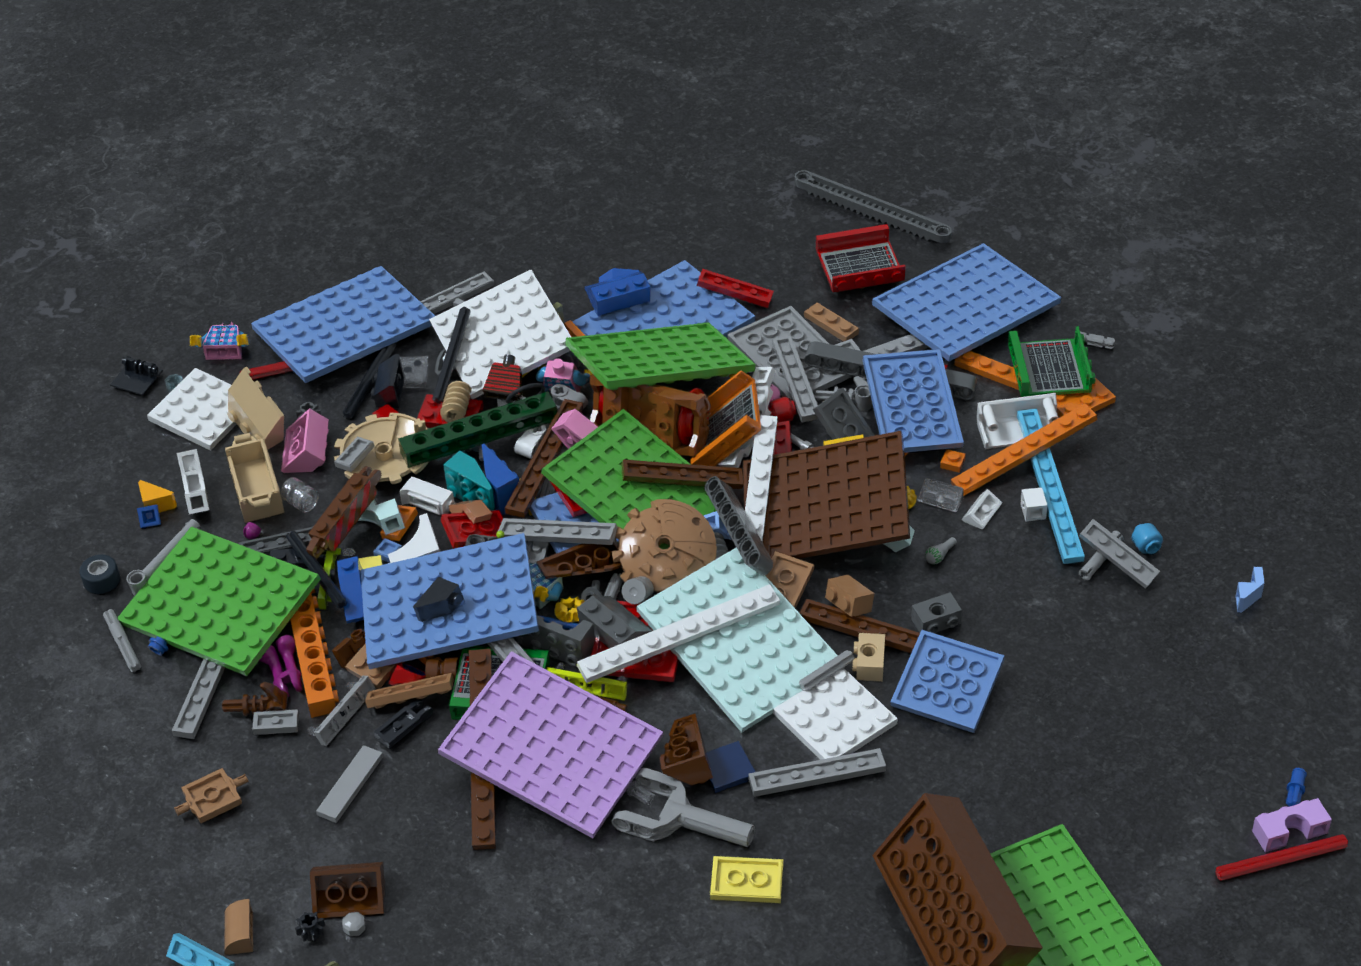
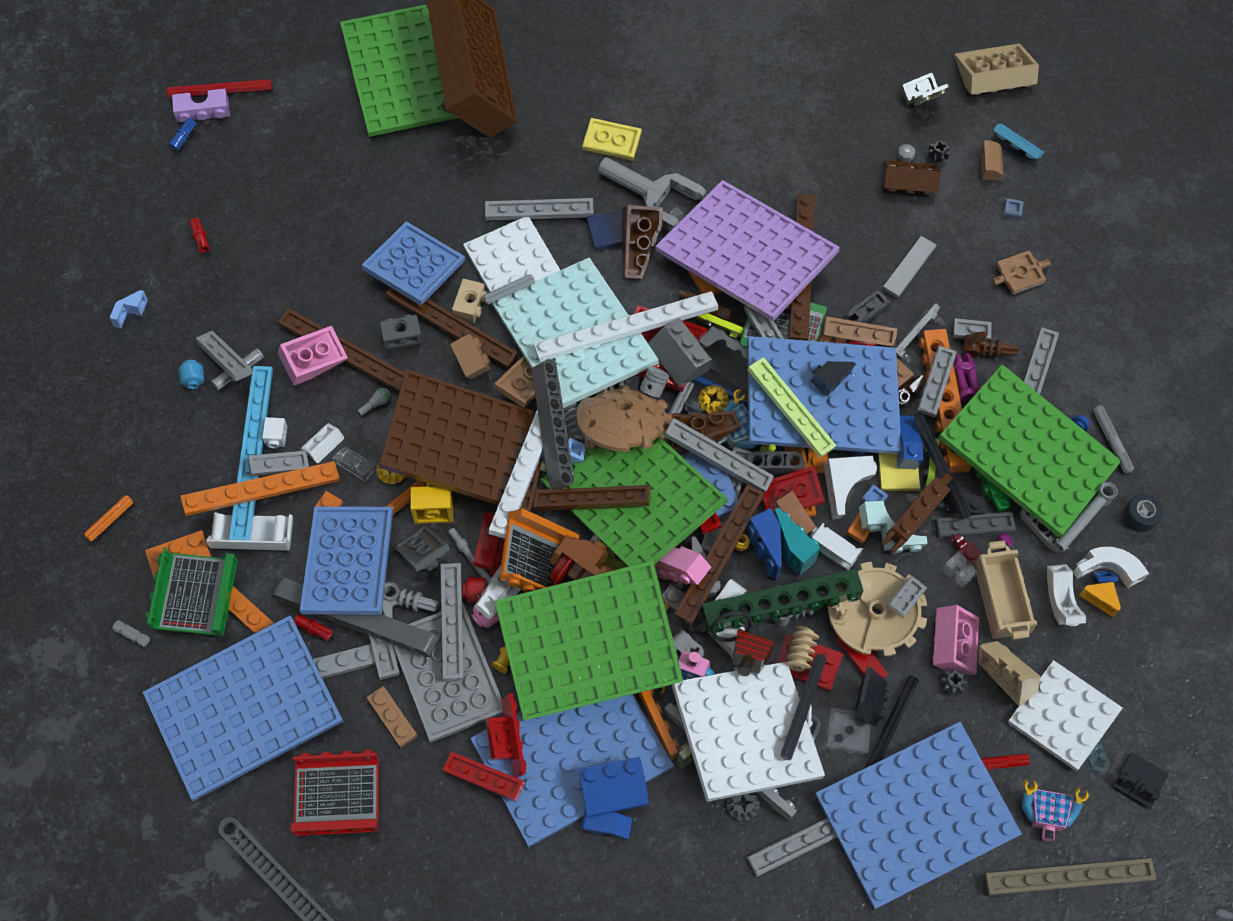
camera: 175 degrees left, 20 degrees up
none -> orange axle [84,495,133,541]
none -> red axle [190,218,210,253]
none -> light grey plate [247,451,309,476]
none -> reddish brown plate [278,308,405,392]
none -> bright pink slope [278,326,348,385]
none -> red bracket [485,693,526,779]
none -> yellowish green plate [748,357,836,458]
none -> light grey tile [917,346,957,417]
none -> dark red plate [950,533,983,569]
none -> dark tan plate [985,858,1156,896]
none -> sand blue tile [1003,198,1024,220]
none -> white arch [1073,547,1149,588]

